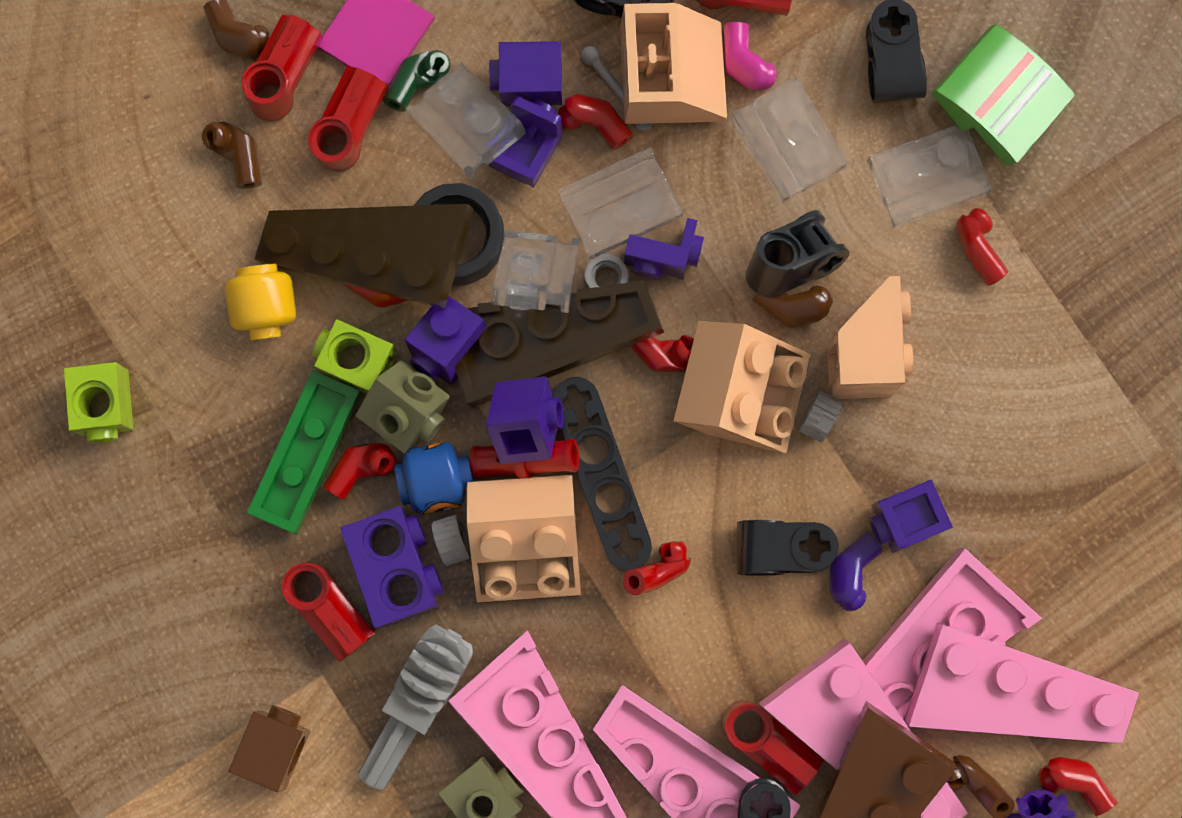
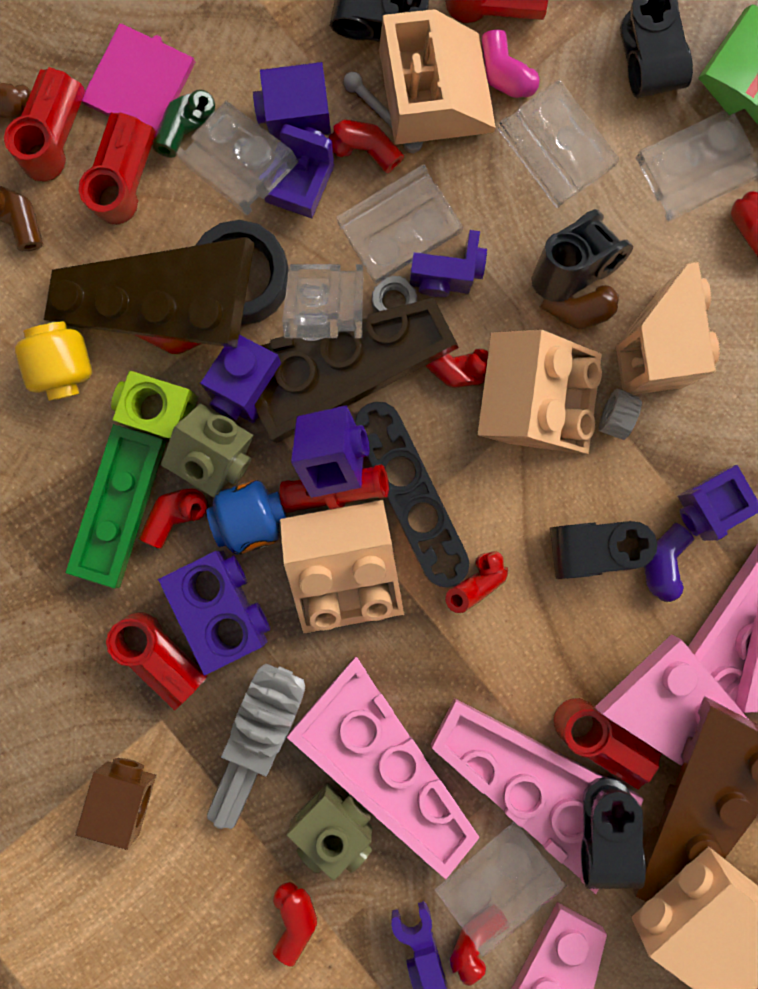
camera: 10 degrees left, 5 degrees up
light grey axle [431,514,471,566] -> none

